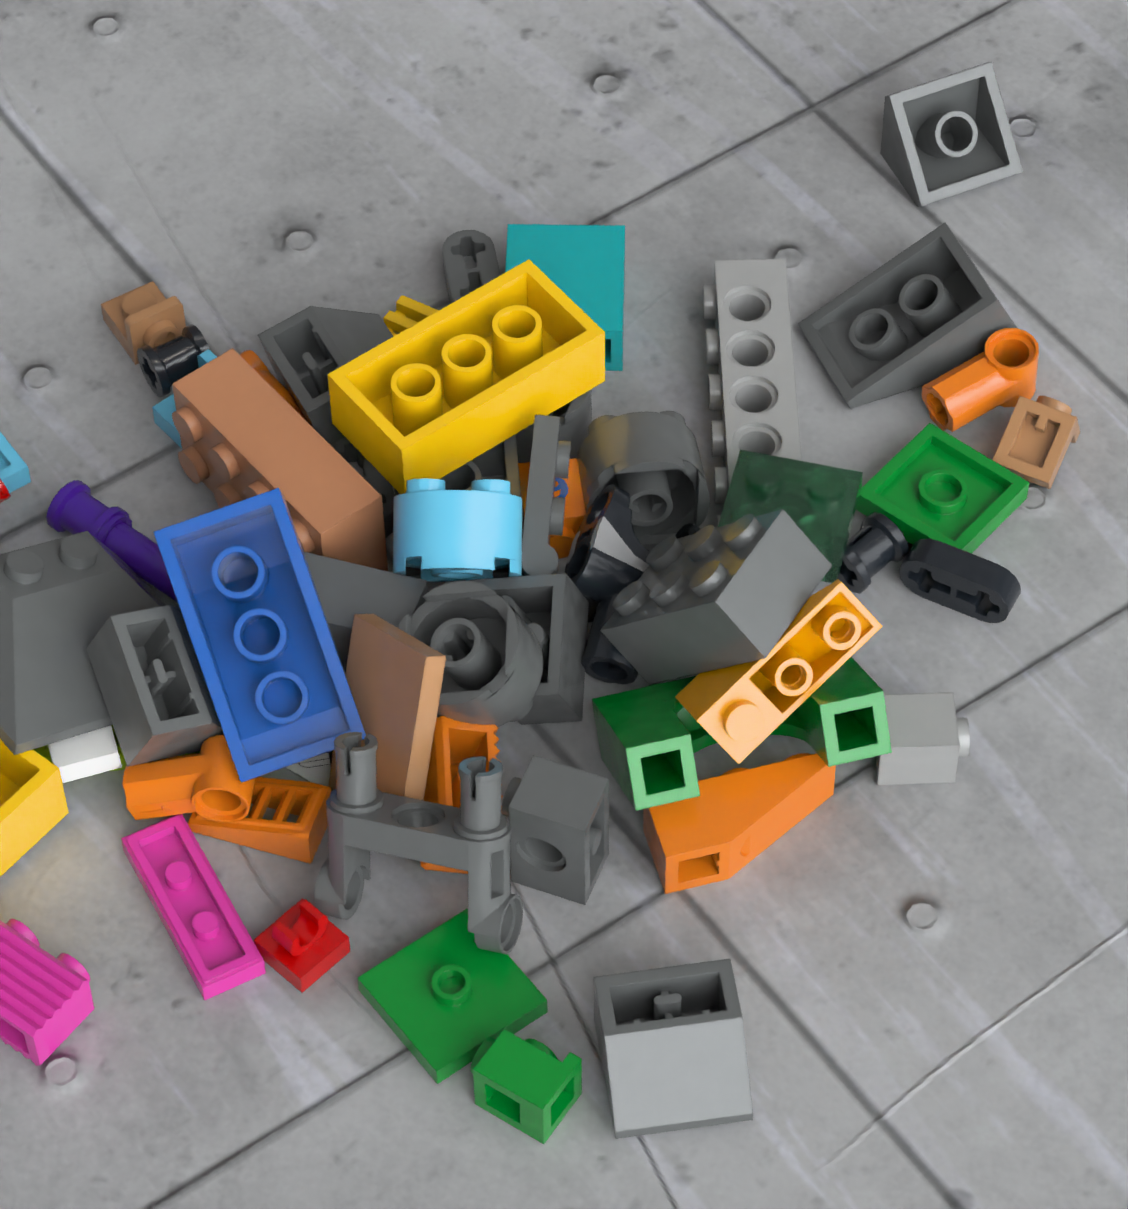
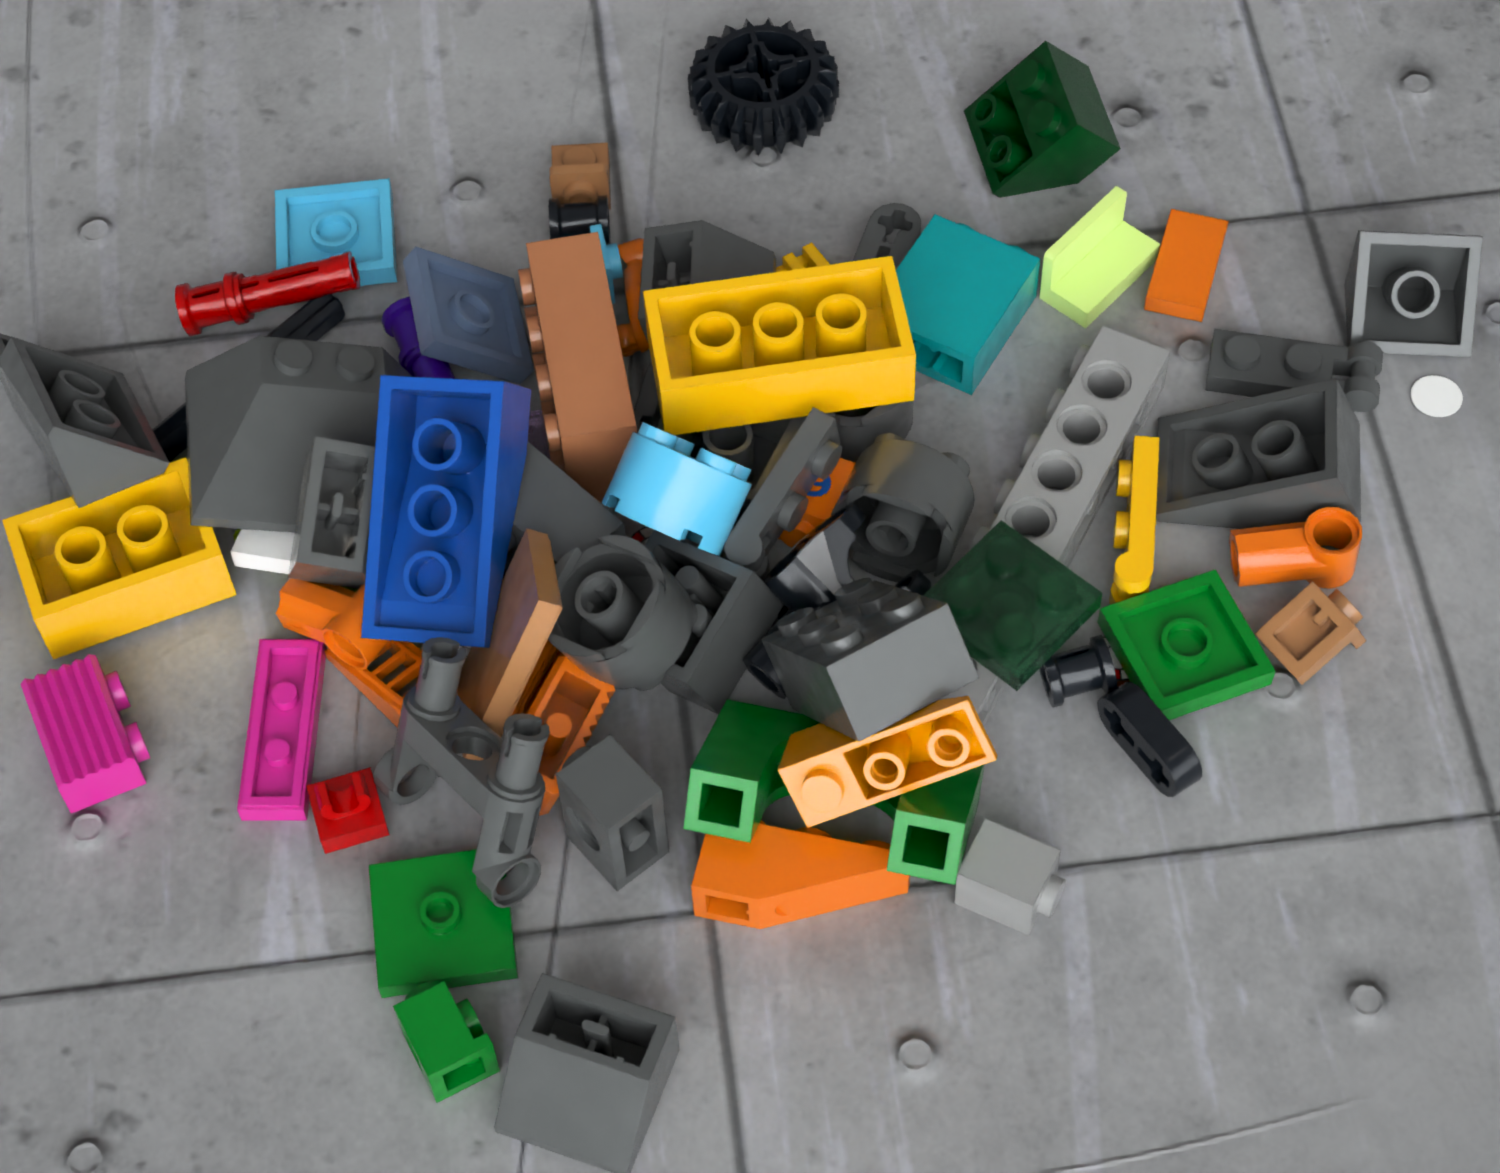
camera: 30 degrees right, 5 degrees up
none -> sand blue plate [403,246,534,384]
none -> black gear [688,17,839,156]
none -> dark green slope [964,41,1121,198]
none -> yellowish green panel [1039,186,1160,329]
none -> yellow plate [1109,435,1160,605]
none -> orange tile [1144,209,1229,322]
none -> dark grey plate [1205,329,1383,412]
none -> white sticker [1410,375,1463,417]

